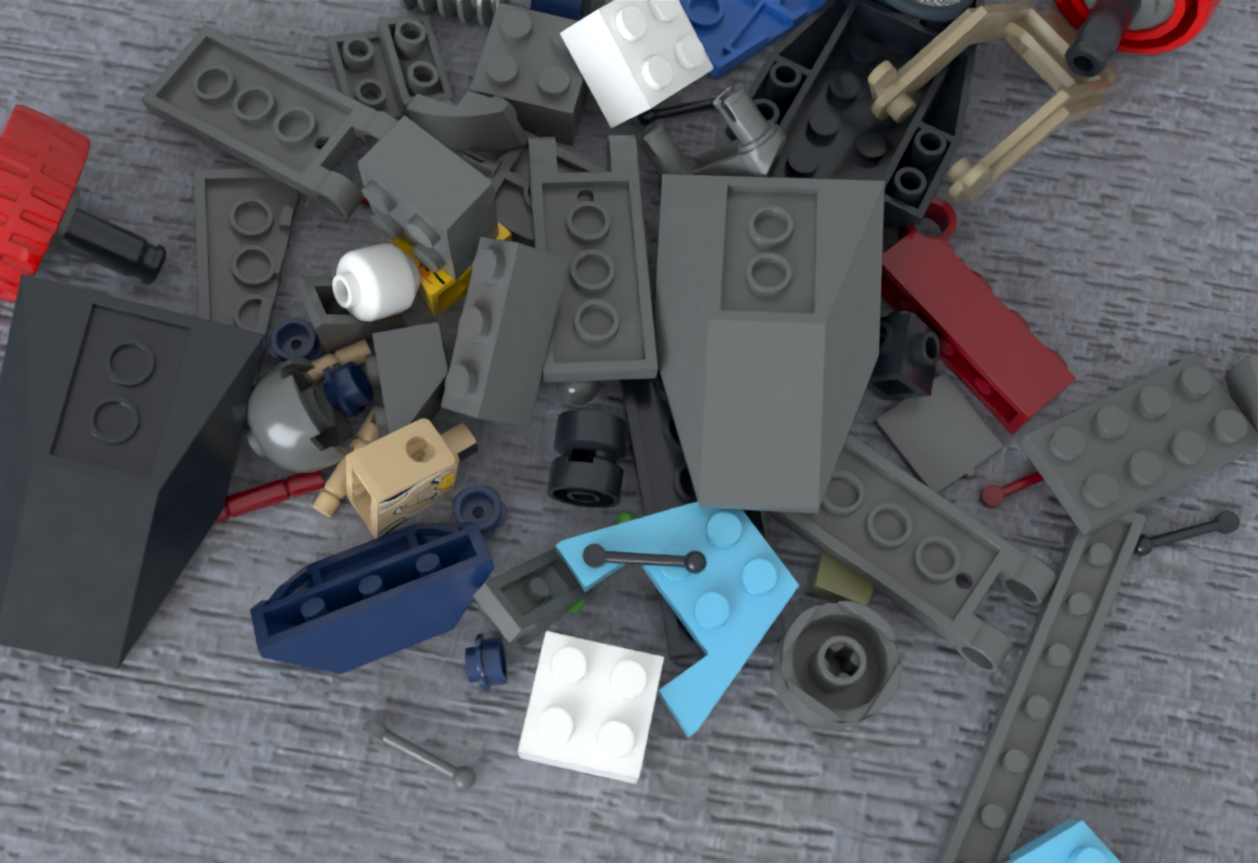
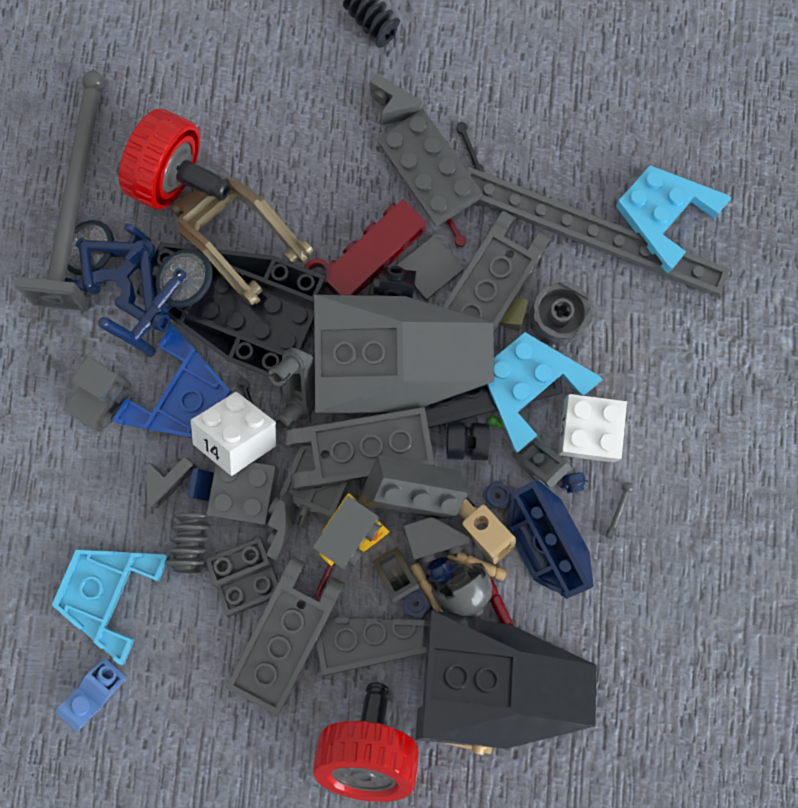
camera: 90 degrees left, 10 degrees up
white head [332,243,420,322] -> none
black hinge [582,544,707,574] -> none

